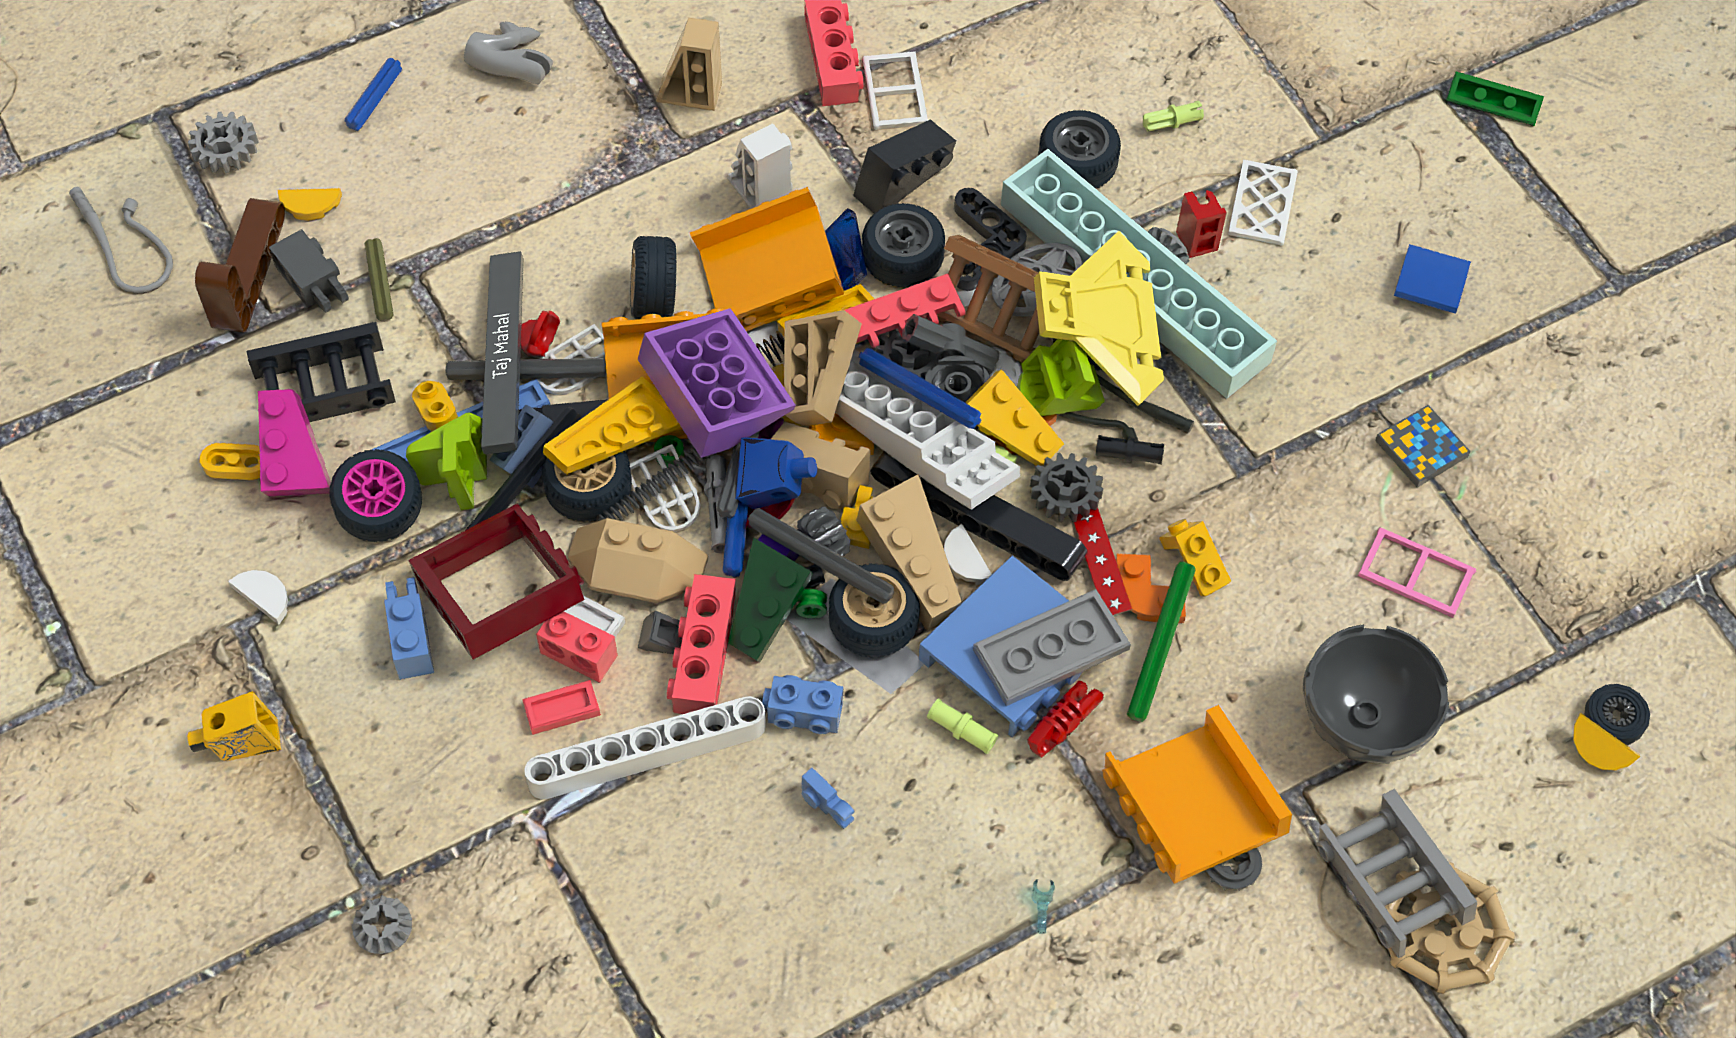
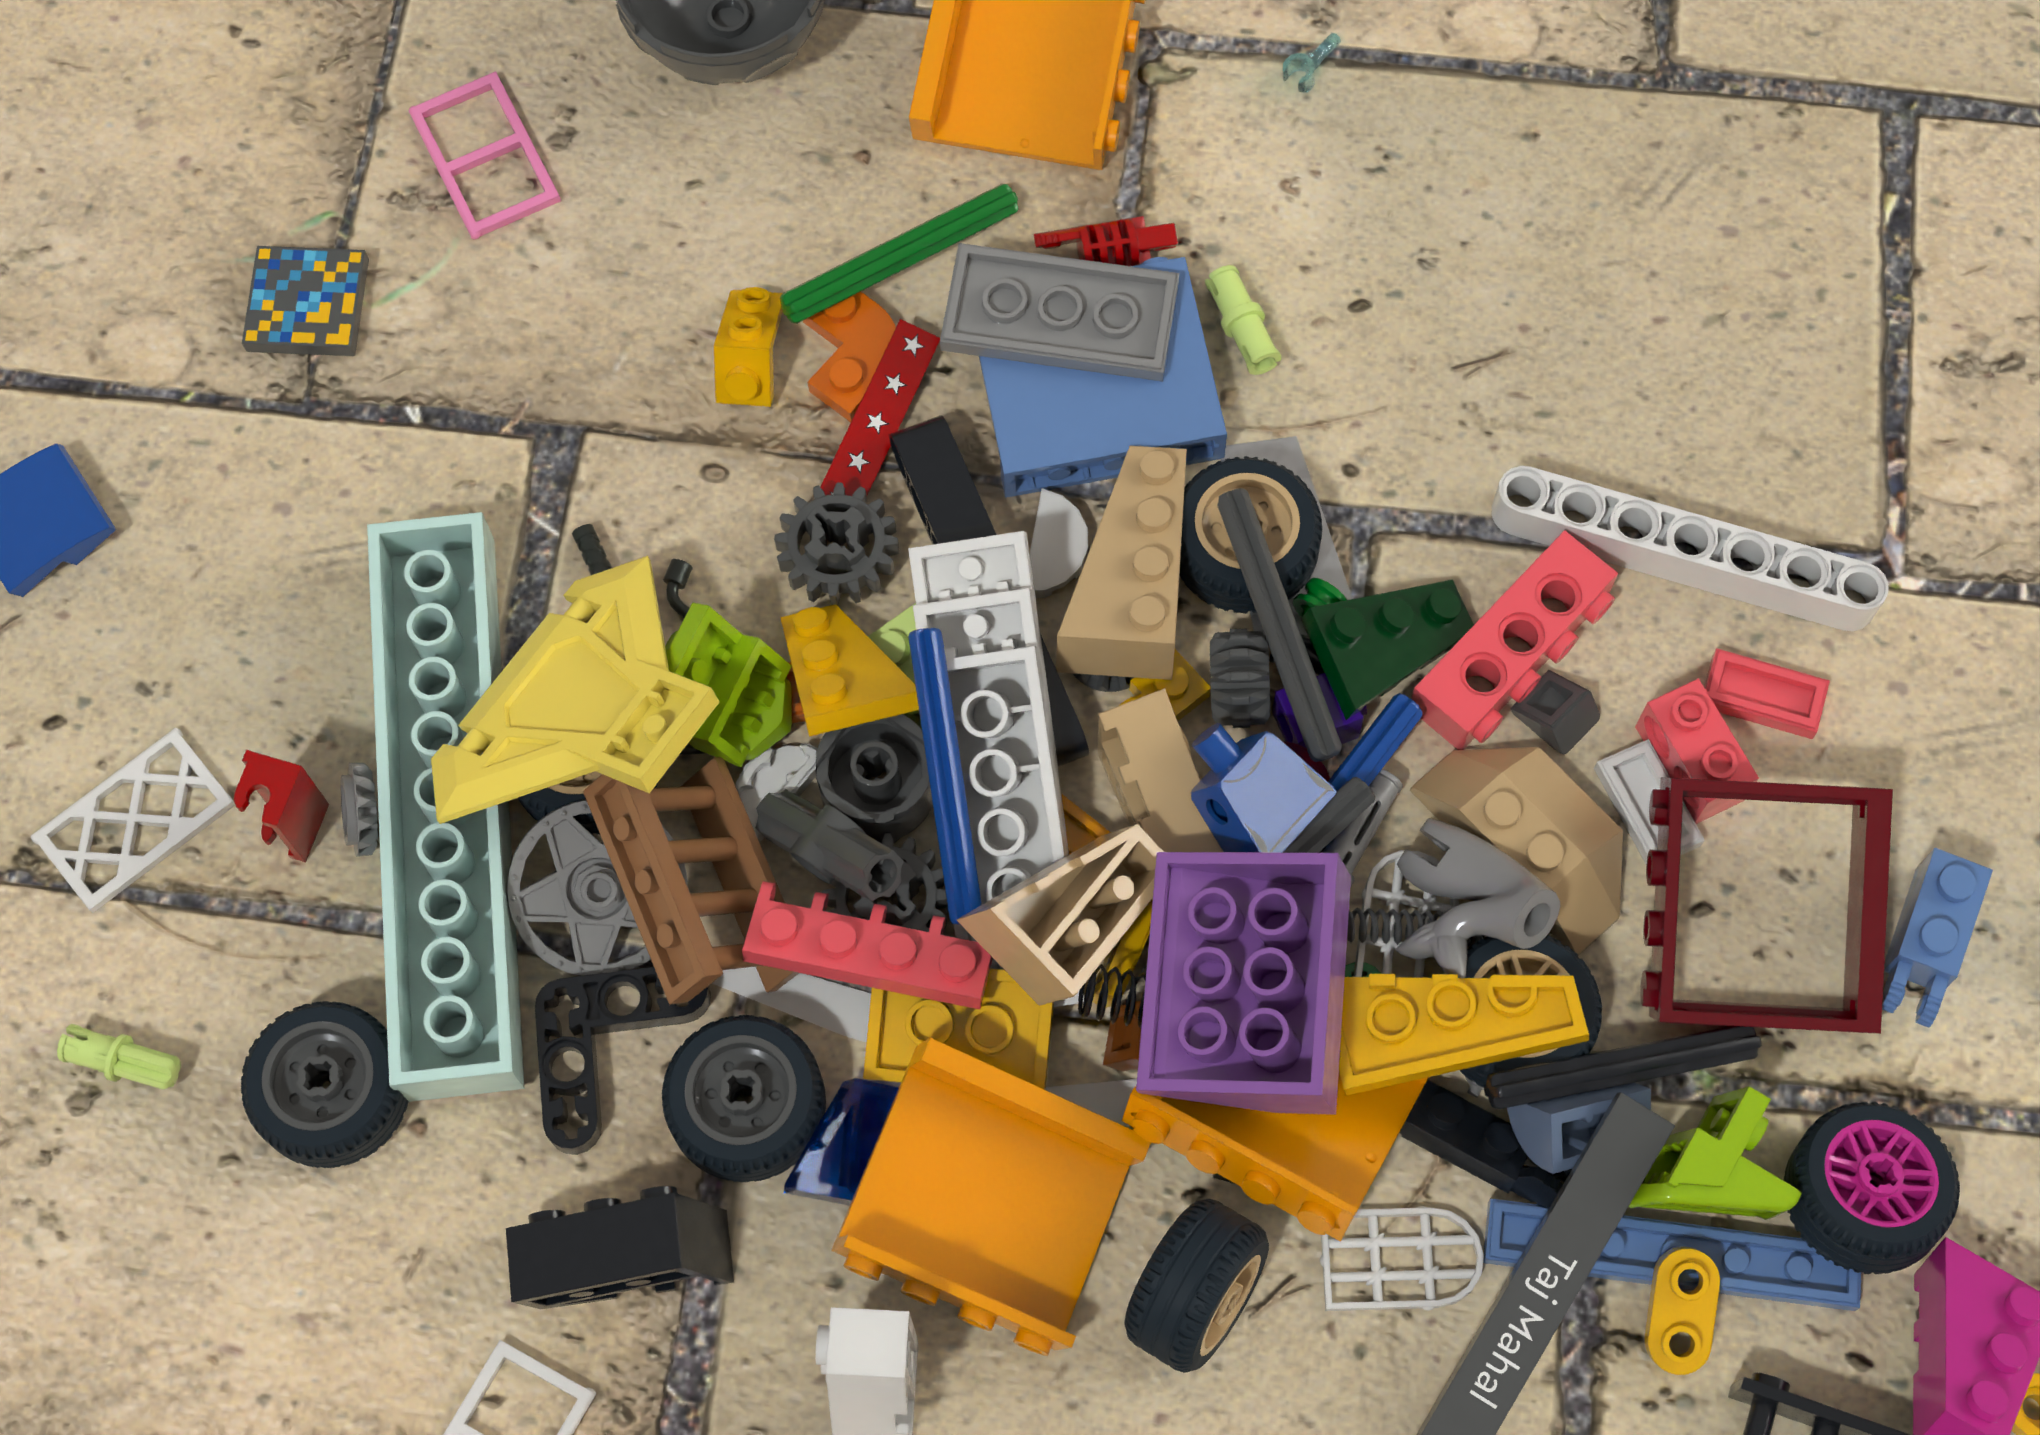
camera: 140 degrees left, 10 degrees up
dark grey axle [445,358,607,380] -> none
red piece [521,310,560,357] -> none
medium blue brick [762,675,843,734] -> none
medium blue plate [801,768,855,829] -> none
black pin [1096,435,1165,465] -> none
none -> light grey piece [1396,818,1560,978]

